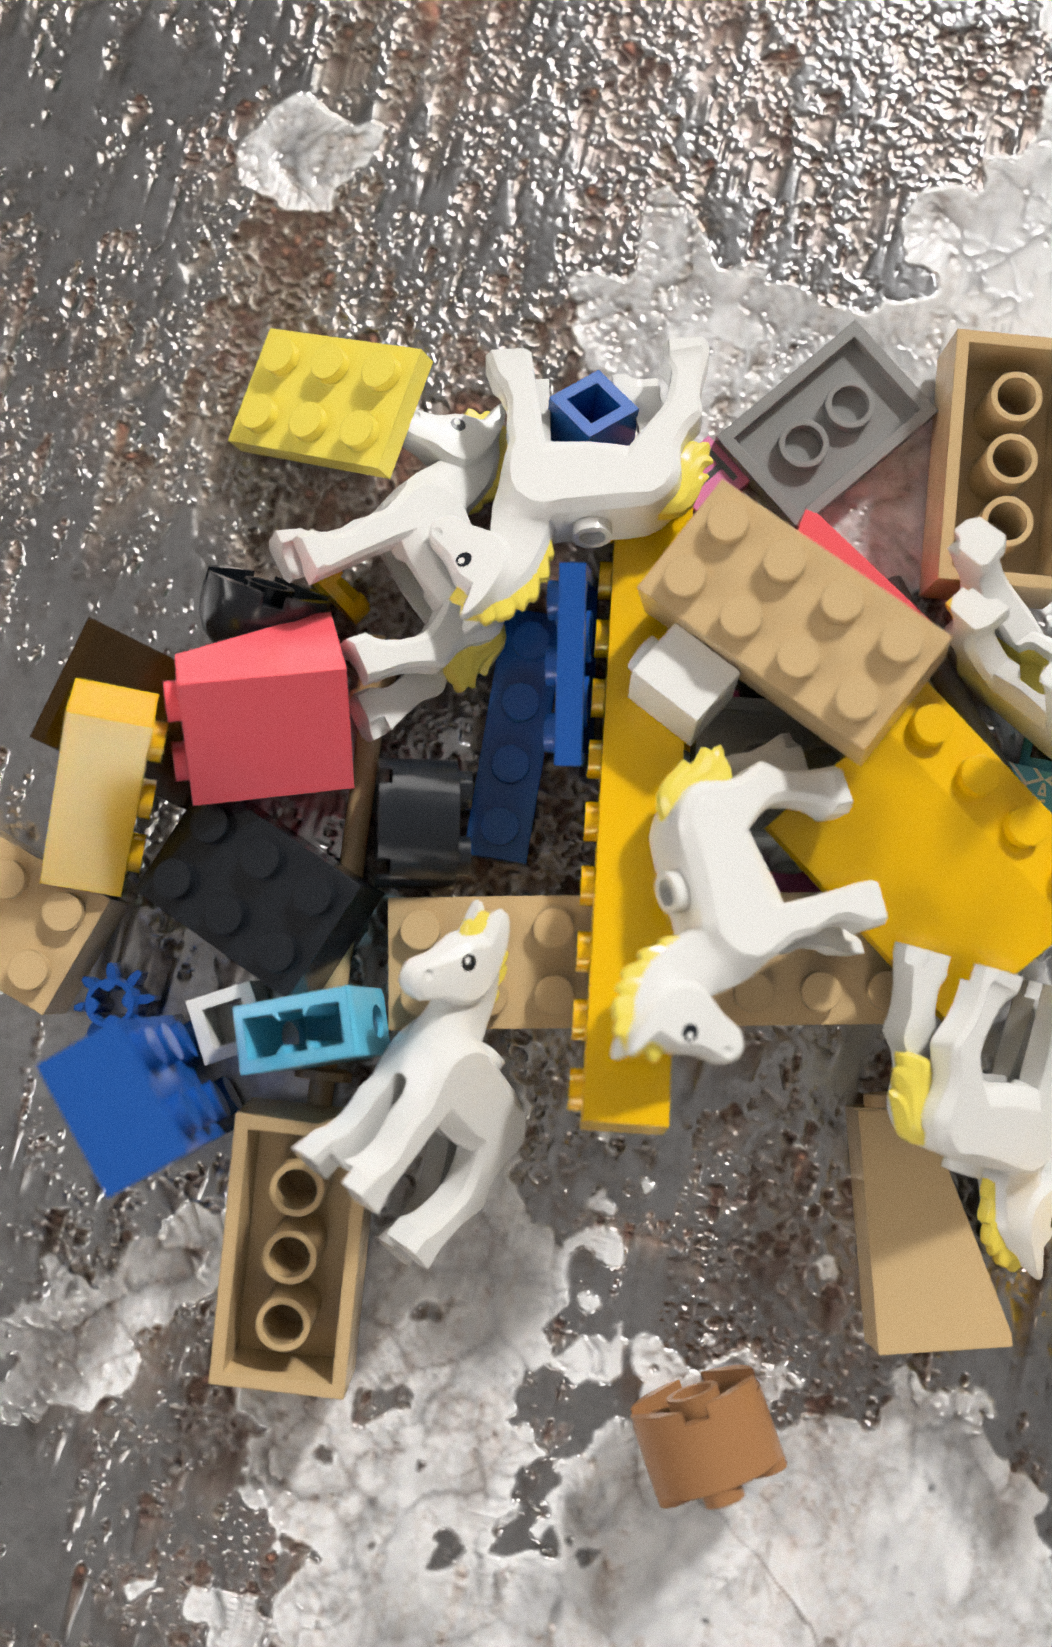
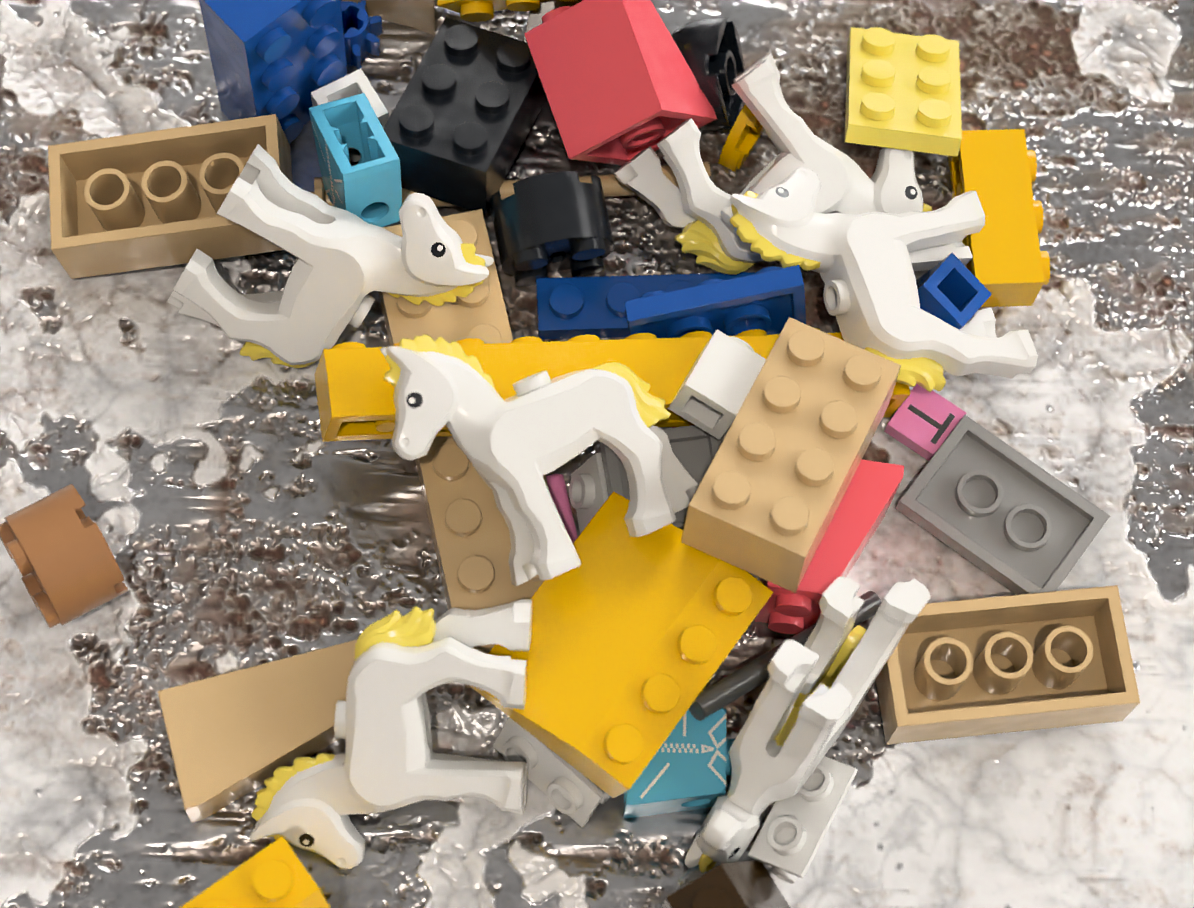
camera: 70 degrees right, 15 degrees down
none -> yellow brick [948,129,1050,307]

